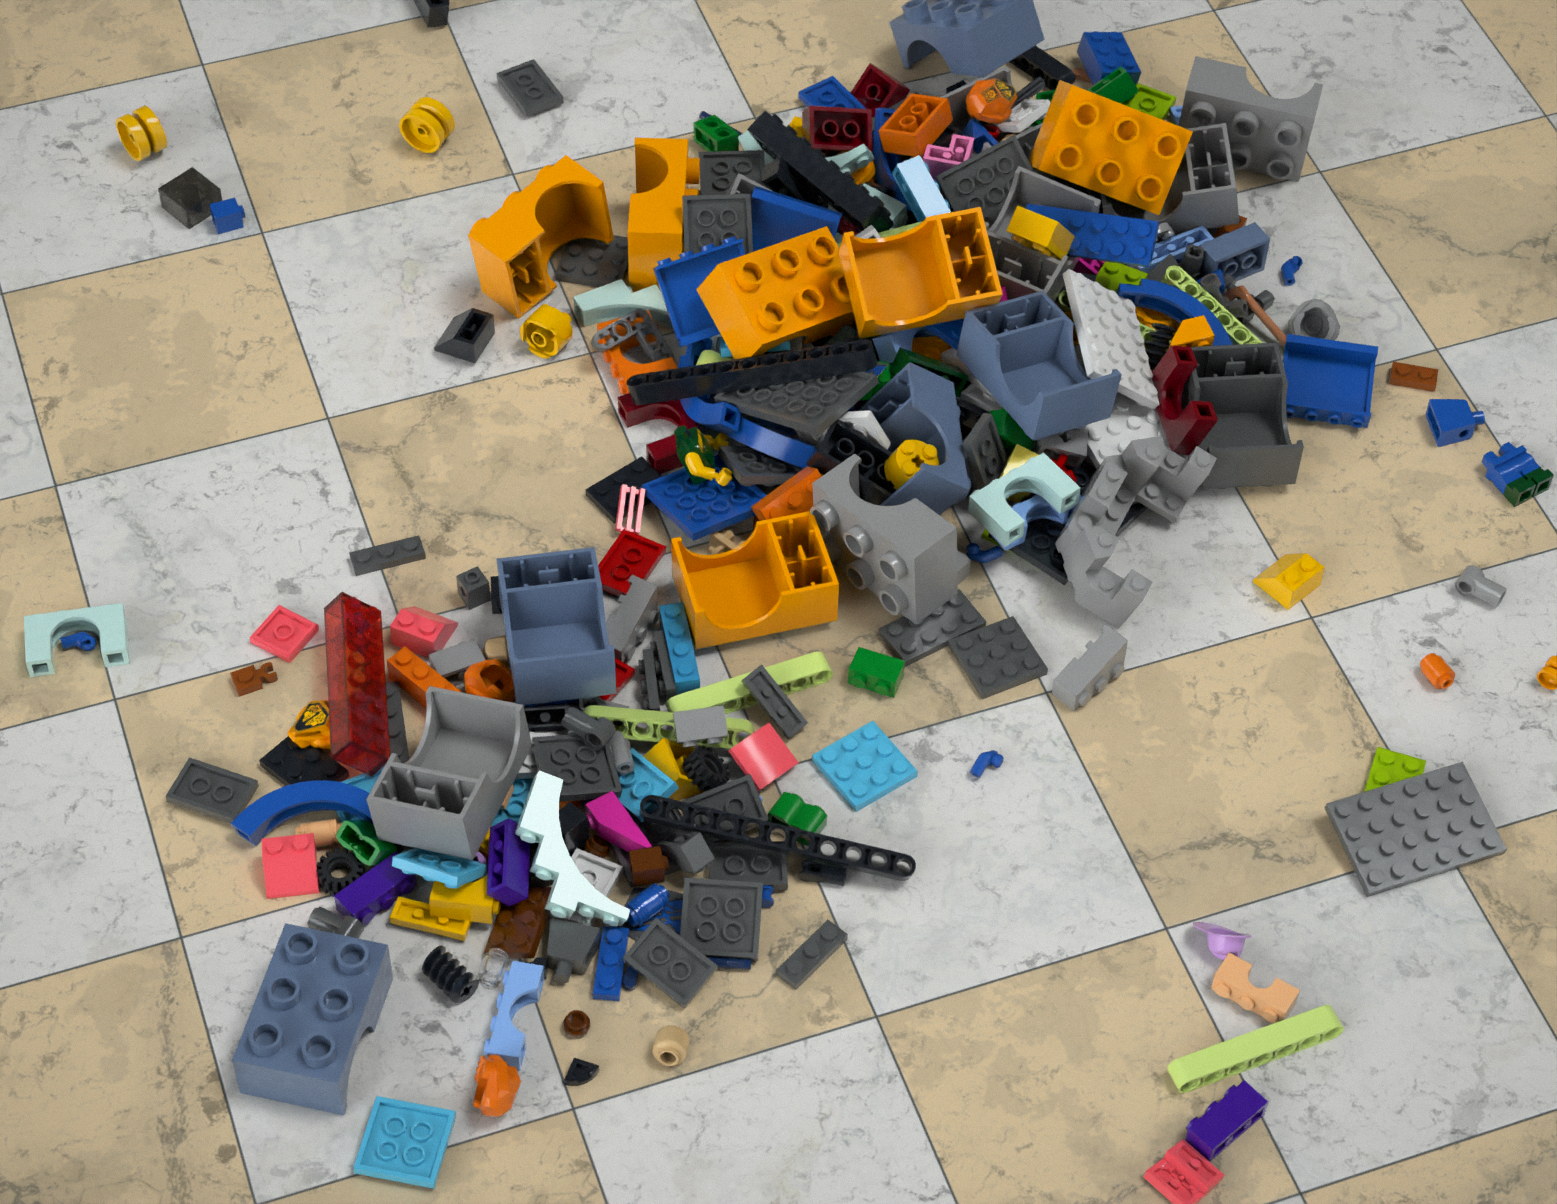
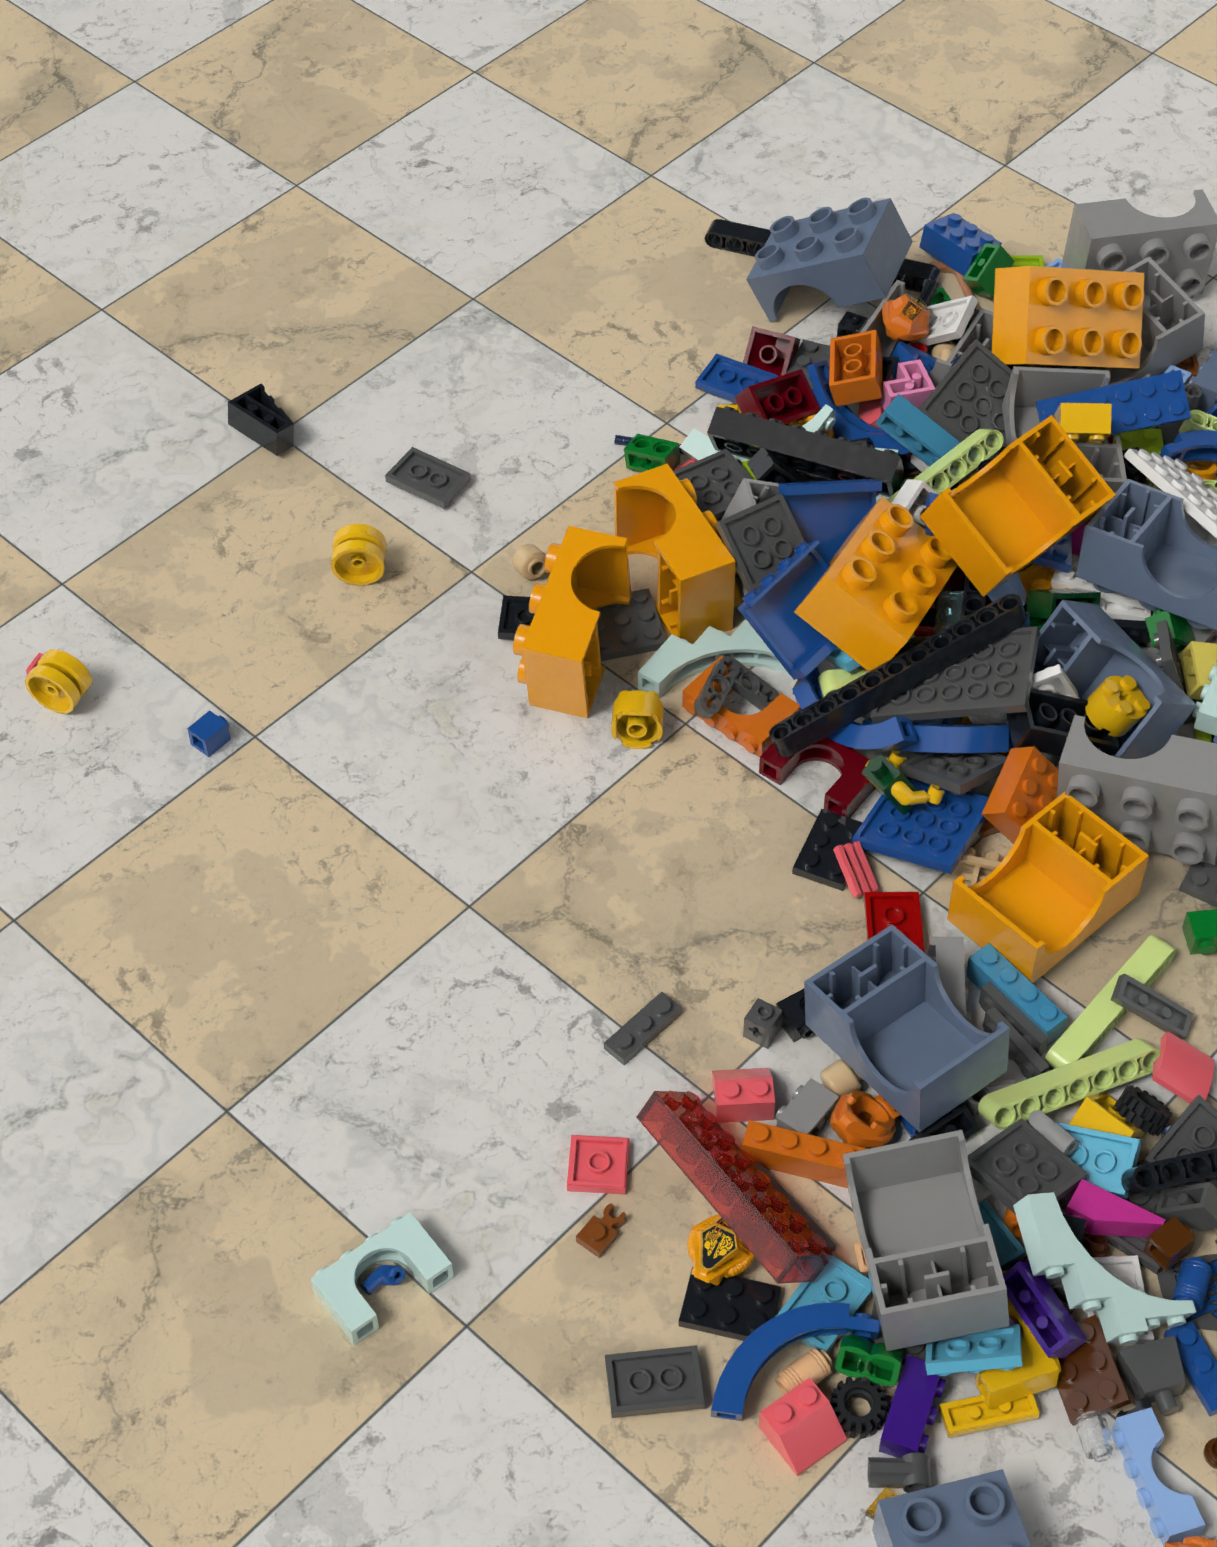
camera: 25 degrees left, 0 degrees up
clear smoke brick [158,167,222,229] -> none
black piece [422,945,479,1003] -> none
black slope [434,308,495,363] -> none
dark grey piece [561,707,616,751] -> none
light grey brick [673,705,728,748] -> none

